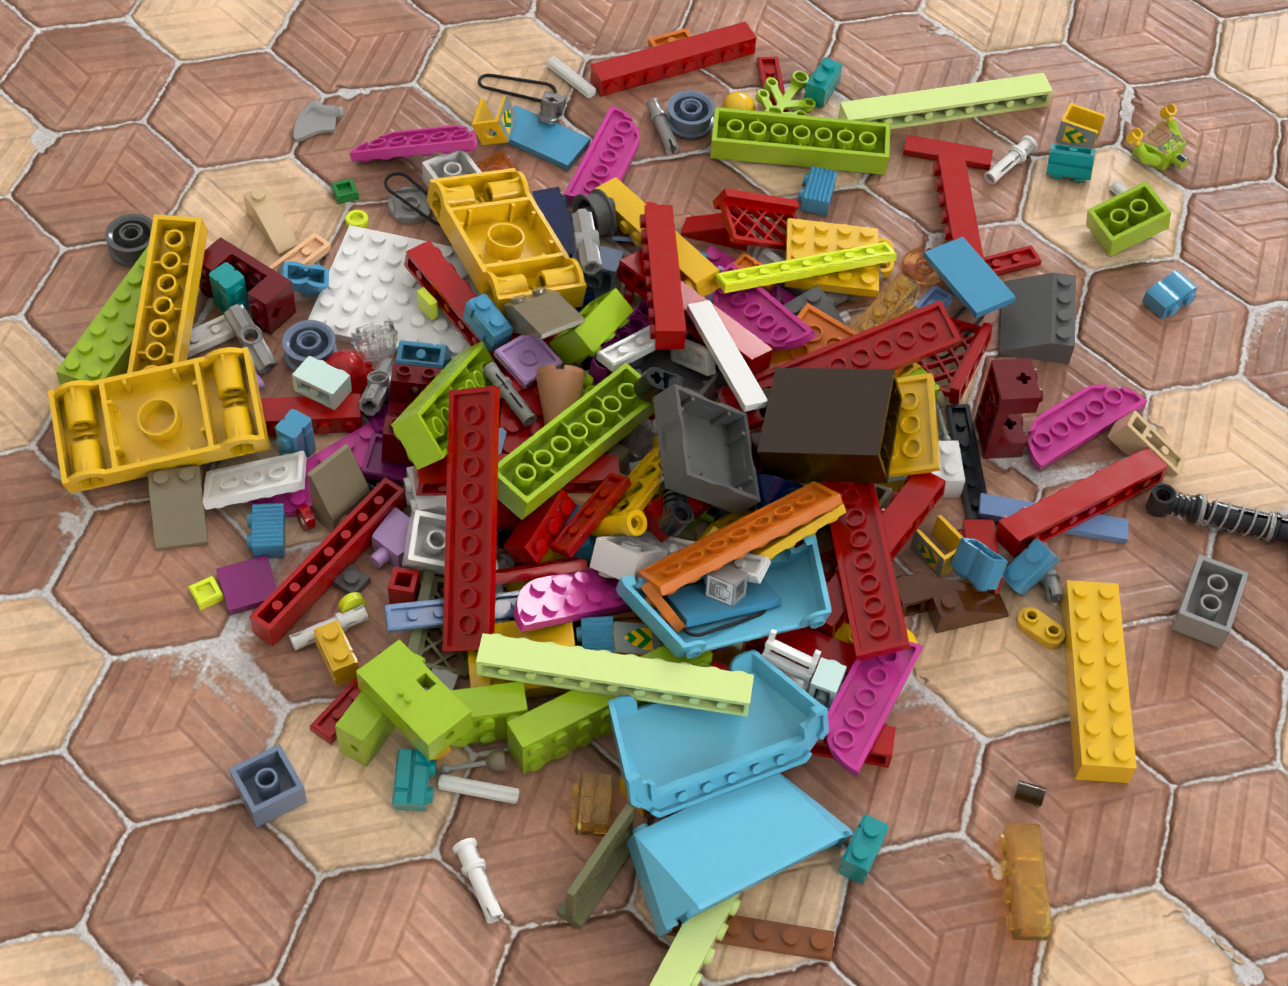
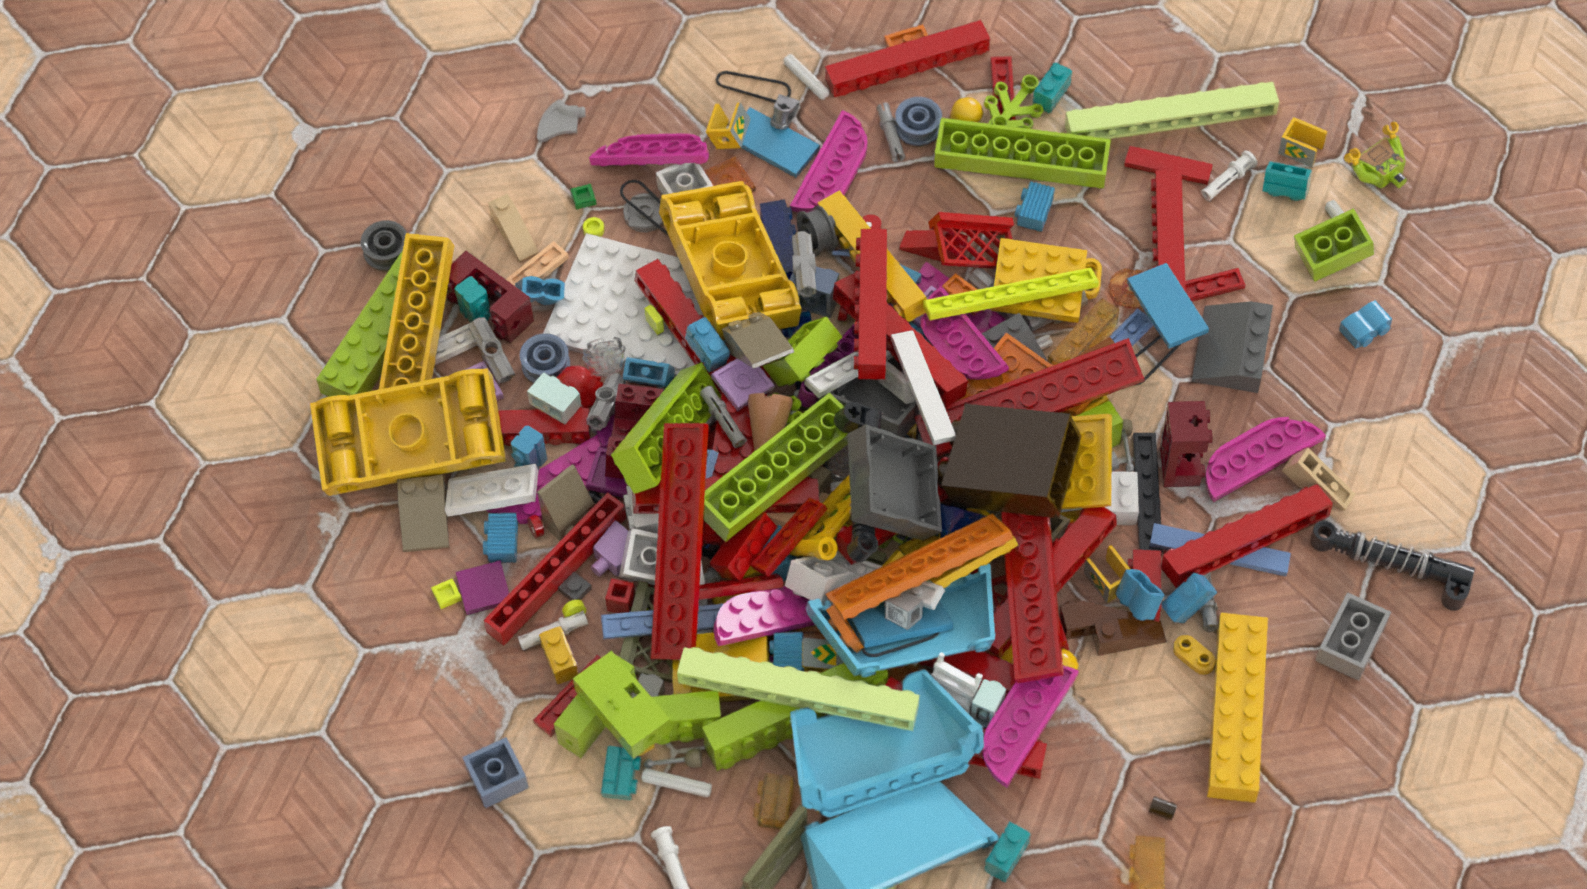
camera: 10 degrees right, 5 degrees up
red fence [916,317,993,405] -> none

